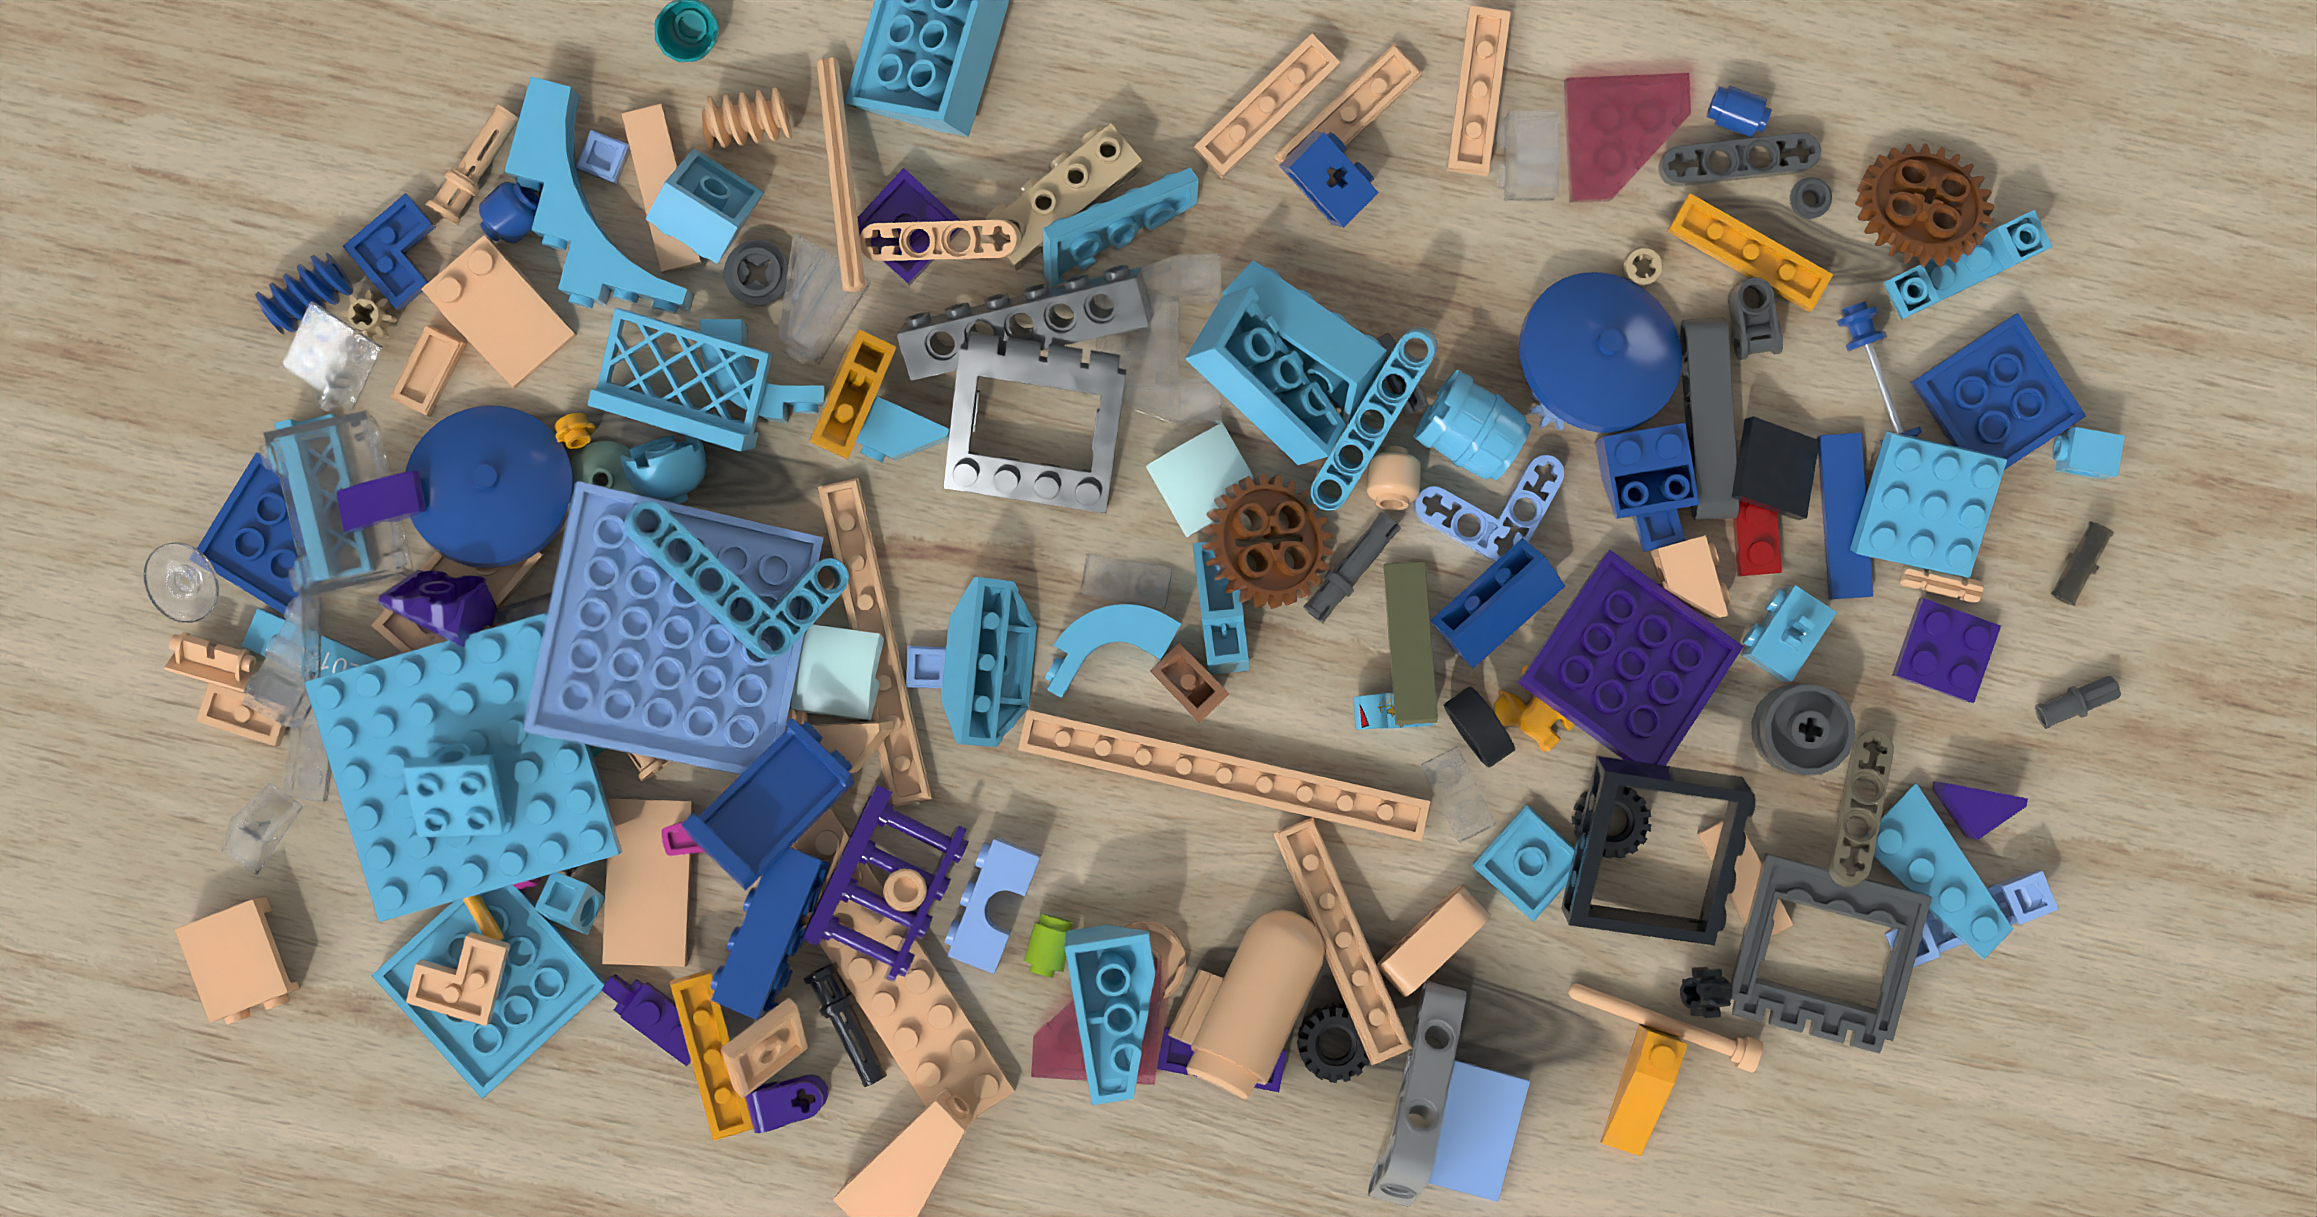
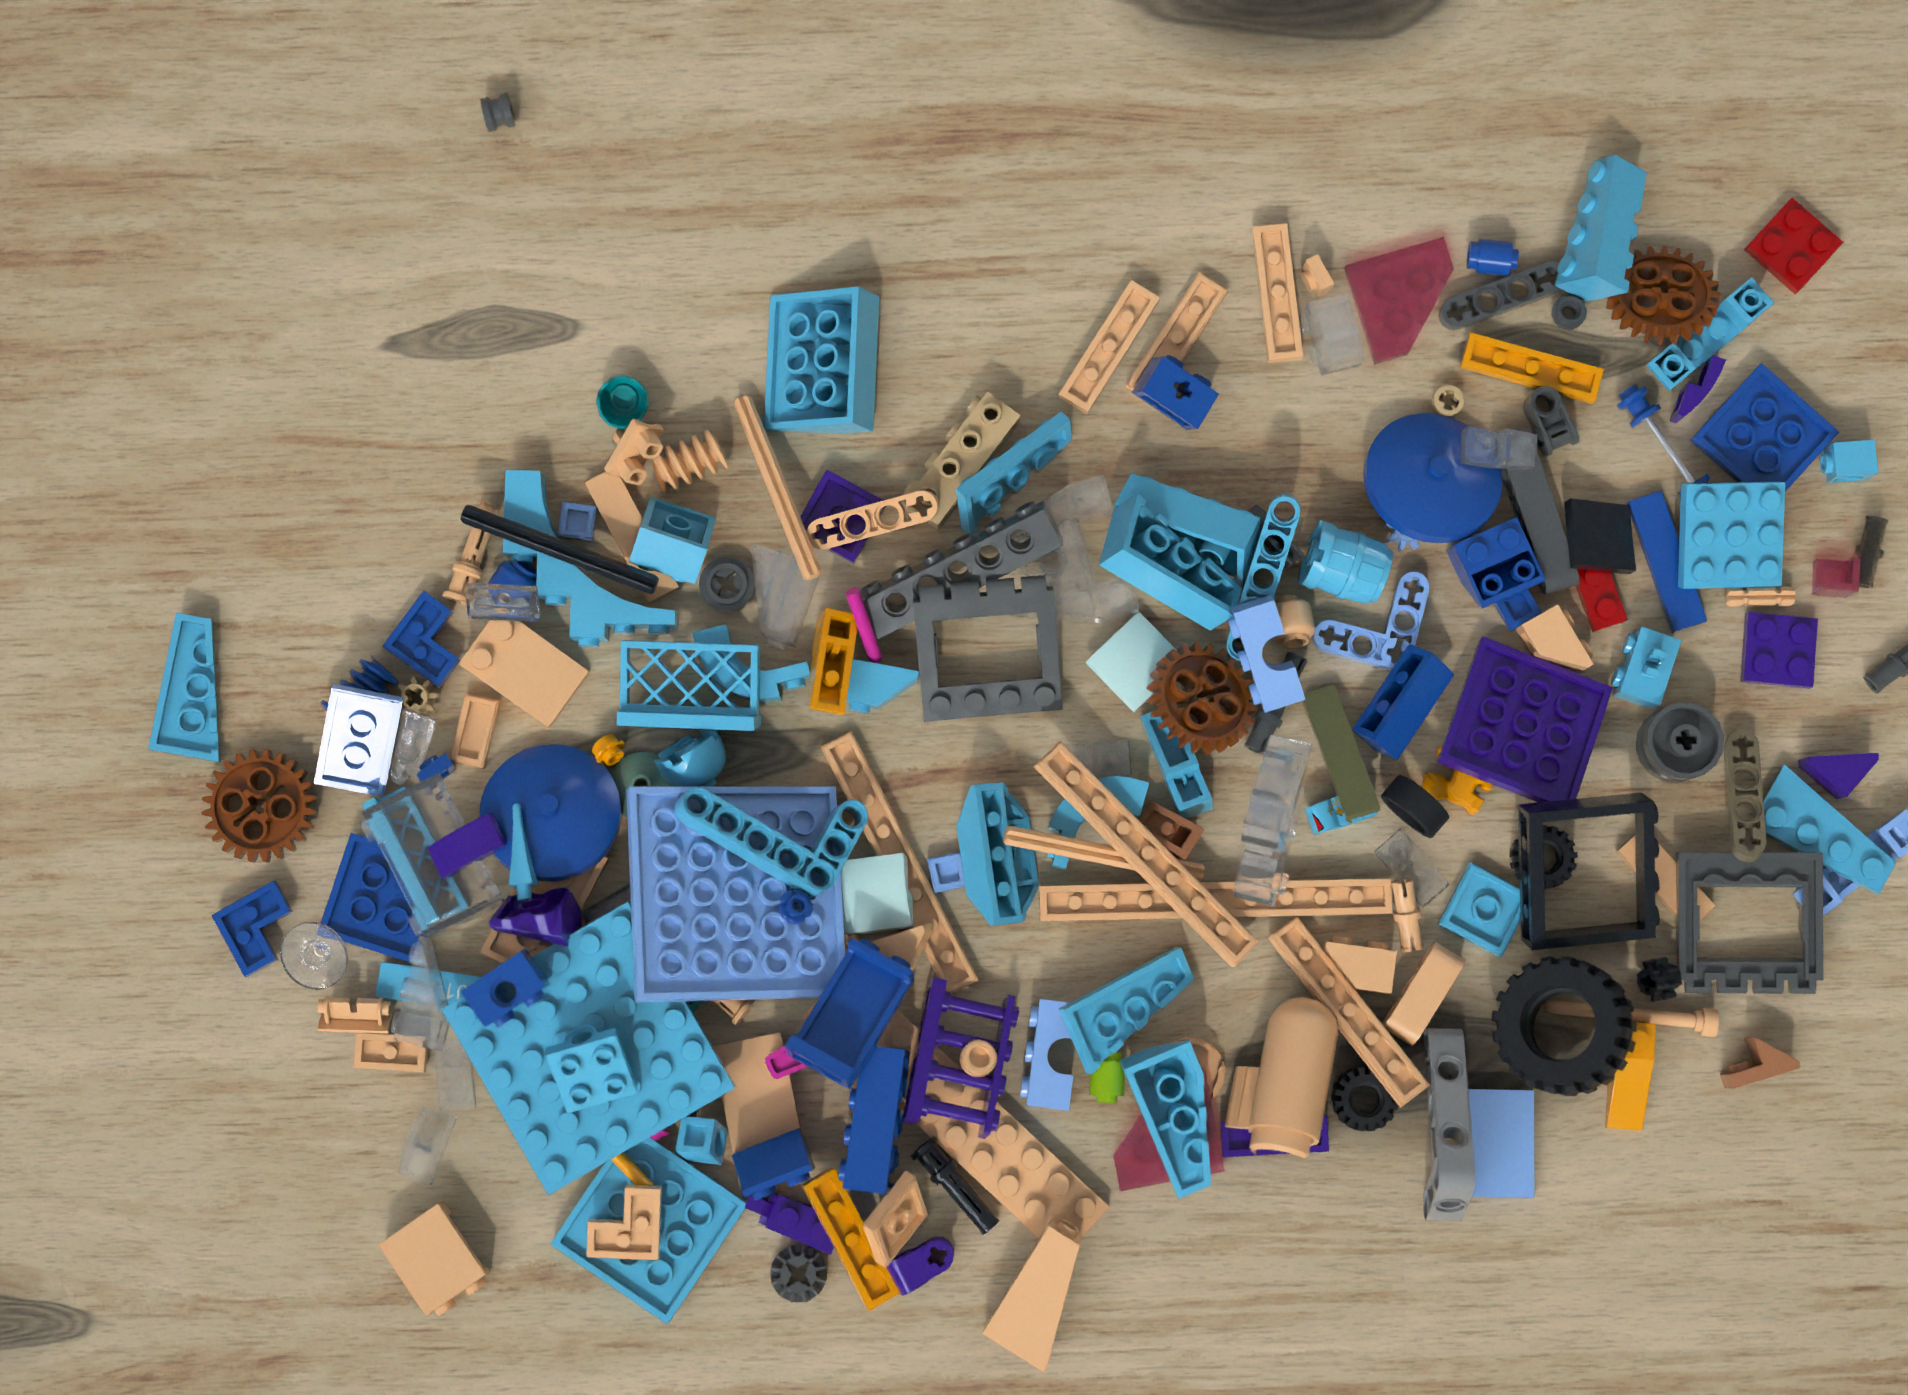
camera: 10 degrees left, 5 degrees down
none -> medium azure wing [148,613,220,763]
none -> dark orange gear [202,749,318,863]
none -> blue plate [211,881,293,977]
none -> tile [314,684,404,797]
none -> blue plate [416,753,455,791]
none -> black axle [460,505,659,594]
none -> blue brick [461,948,550,1028]
none -> clear plate [465,583,540,622]
none -> medium azure piece [508,803,539,901]
none -> light nougat hips [604,419,664,485]
none -> blue slope [732,1127,816,1200]
none -> dark grey gear [770,1245,827,1302]
none -> blue plate [779,889,813,924]
none -> dark pink piece [845,587,883,663]
none -> light nougat axle [1003,826,1205,882]
none -> light nougat tile [1034,741,1259,968]
none -> medium azure wing [1059,947,1194,1074]
none -> light blue arch [1227,595,1305,713]
none -> clear wedge [1234,735,1312,907]
none -> light nougat plate [1301,254,1334,298]
none -> light nougat slope [1322,936,1397,994]
none -> light nougat pin [1391,878,1424,952]
none -> clear slope [1461,427,1537,469]
none -> black tyre [1491,956,1637,1096]
none -> medium azure wedge [1555,155,1647,302]
none -> dark purple slope [1670,355,1726,423]
none -> nougat slope [1720,1037,1801,1089]
none -> red plate [1744,197,1844,295]
none -> clear pink panel [1812,557,1860,598]

